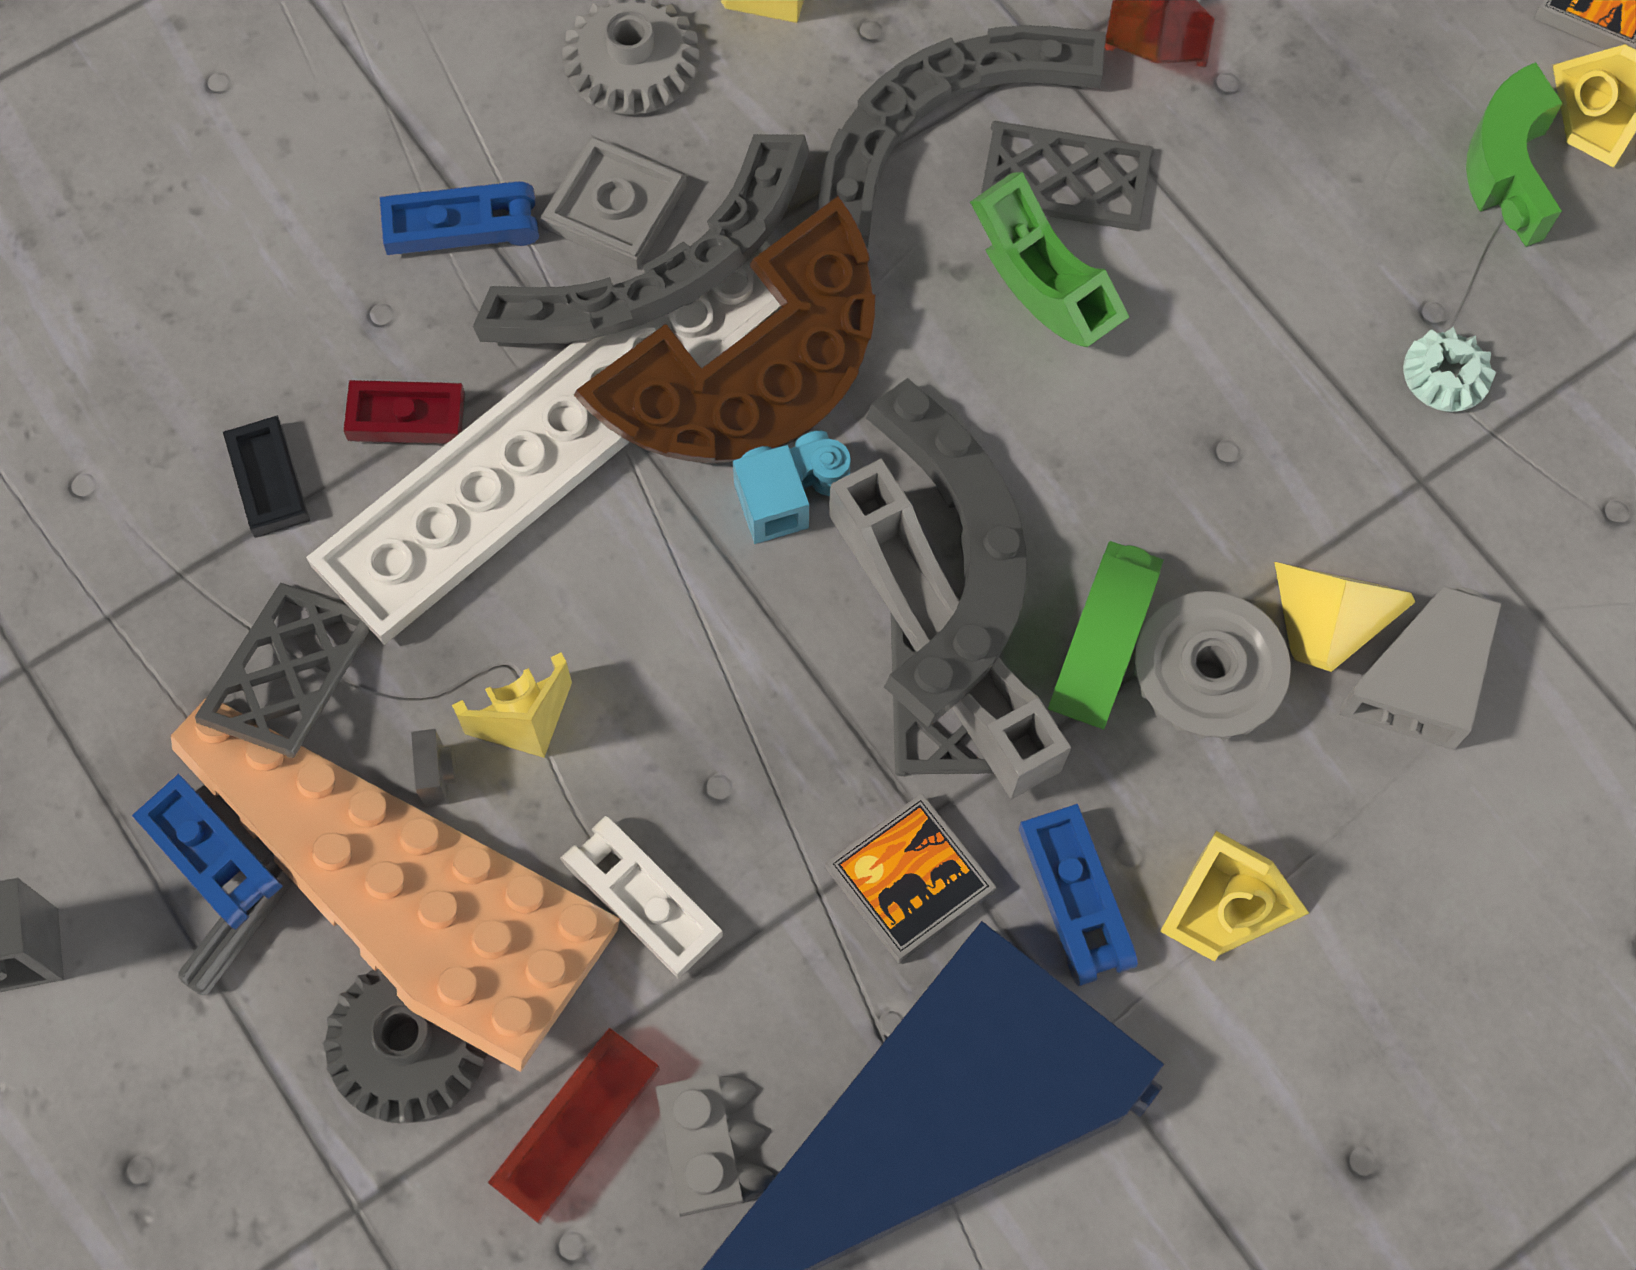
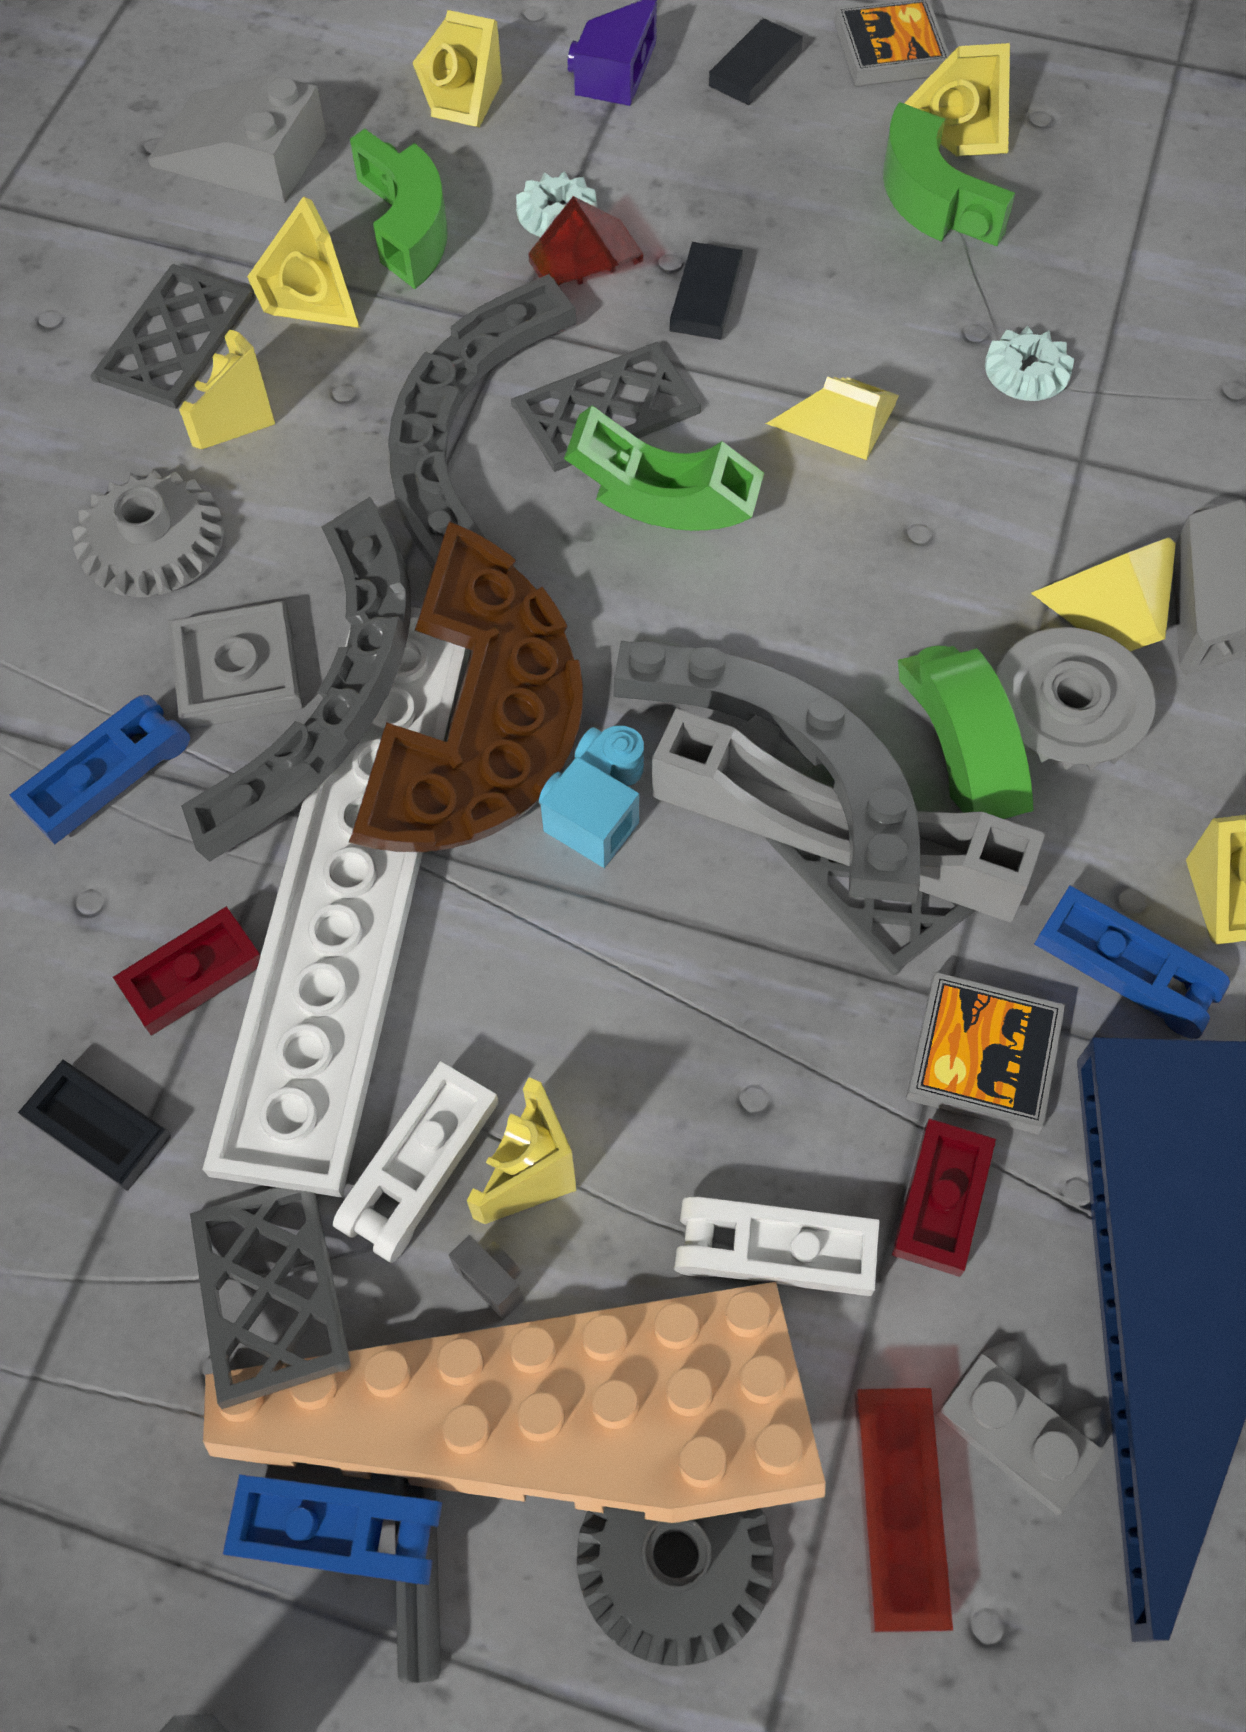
camera: 35 degrees left, 5 degrees down
none -> white plate [333,1061,499,1263]
none -> black tile [670,242,743,340]
none -> light yellow slope [766,377,899,460]
none -> dark red plate [892,1118,996,1277]

